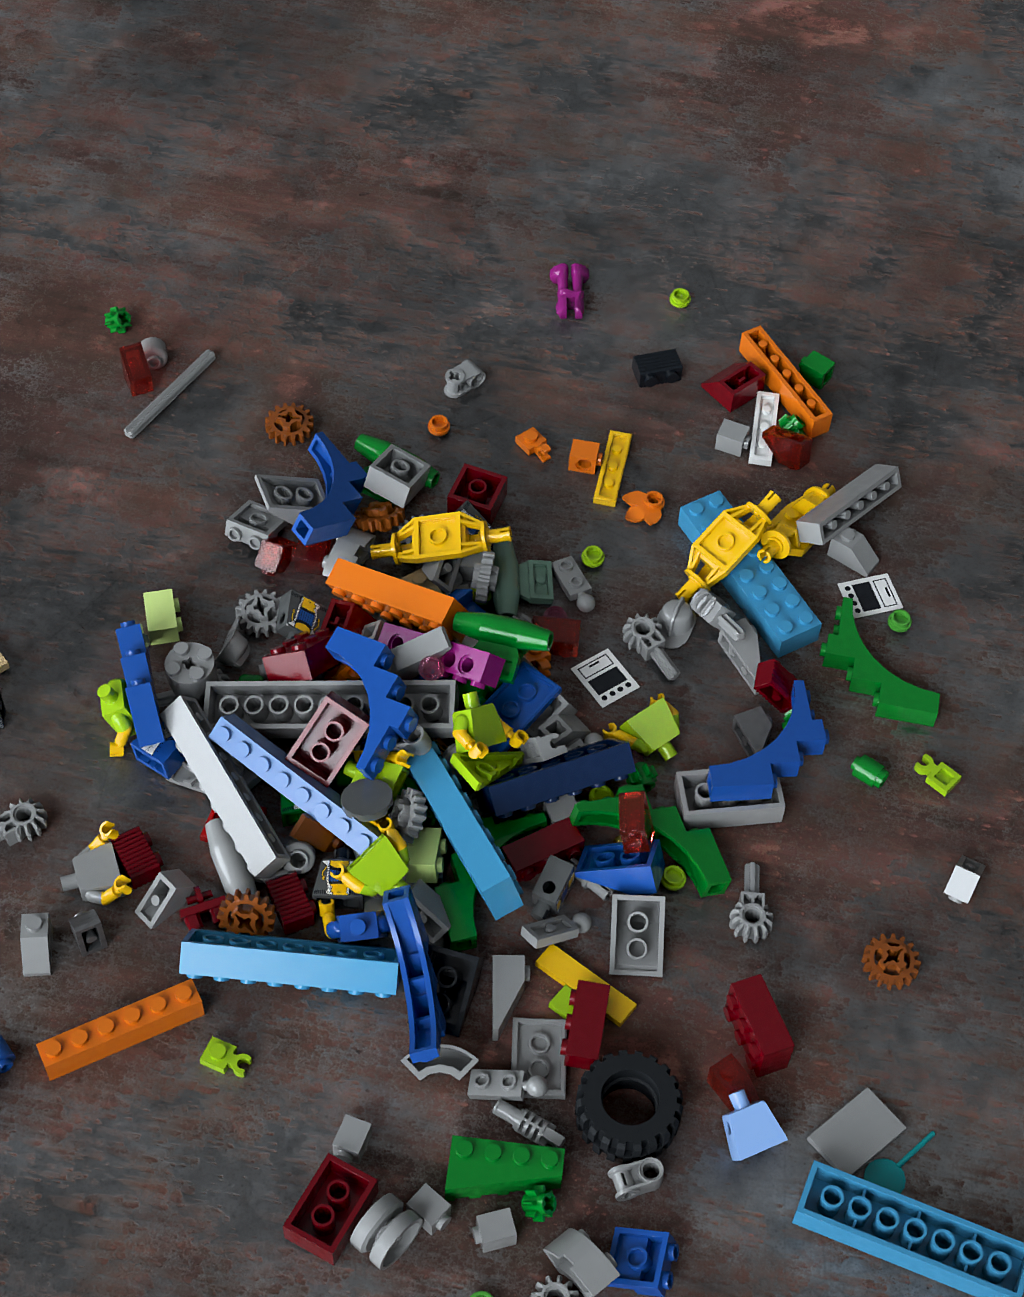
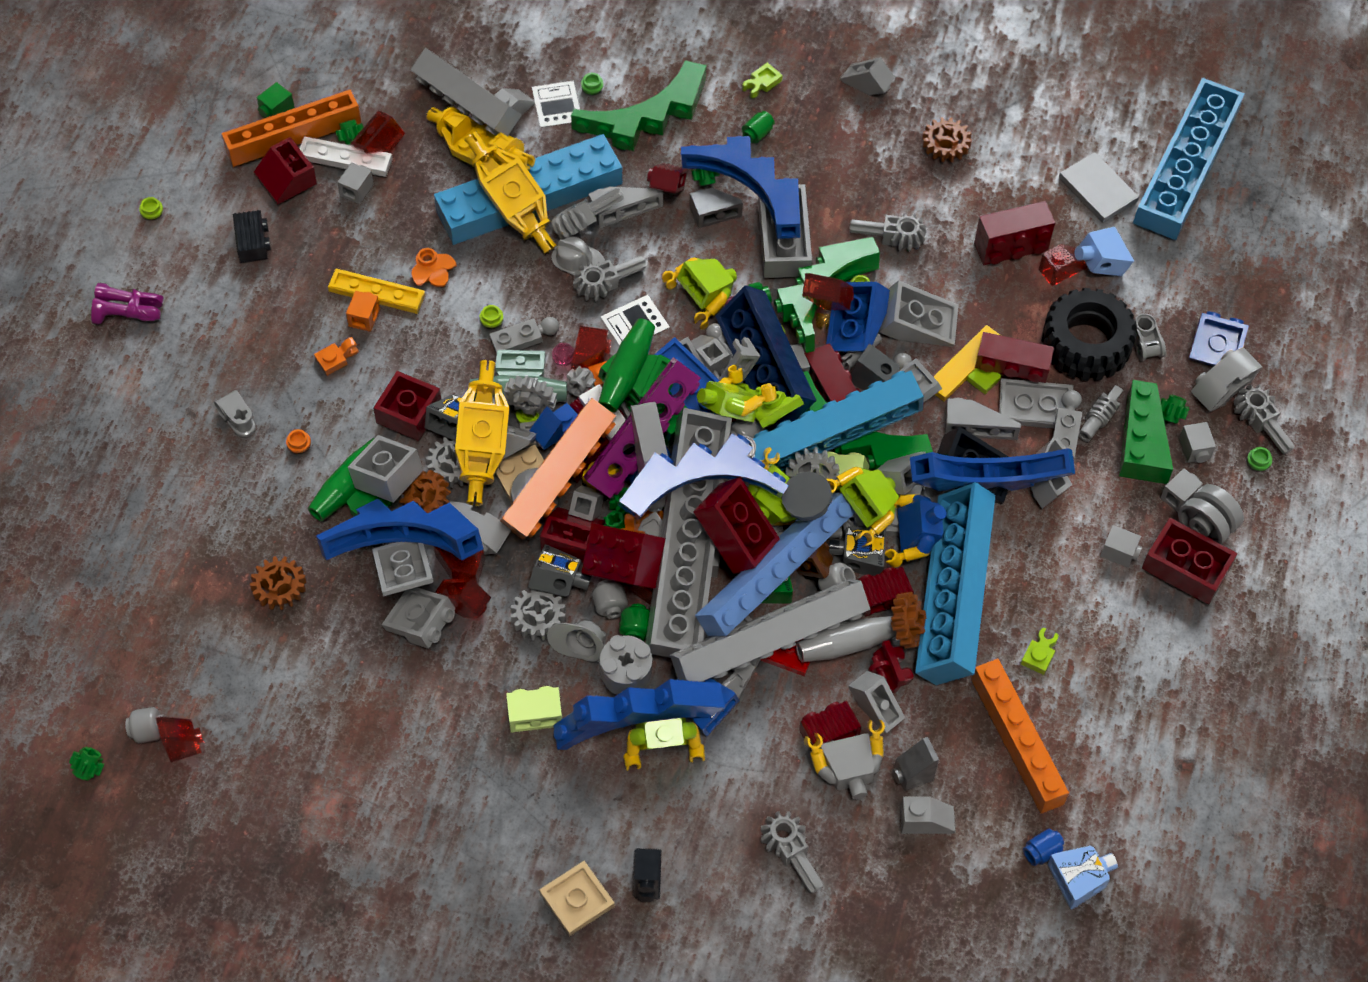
camera: 85 degrees left, 5 degrees up
light grey axle [124,349,216,439] -> none
clear pink plate [419,656,444,681] -> none
teal piece [863,1131,935,1194] -> none

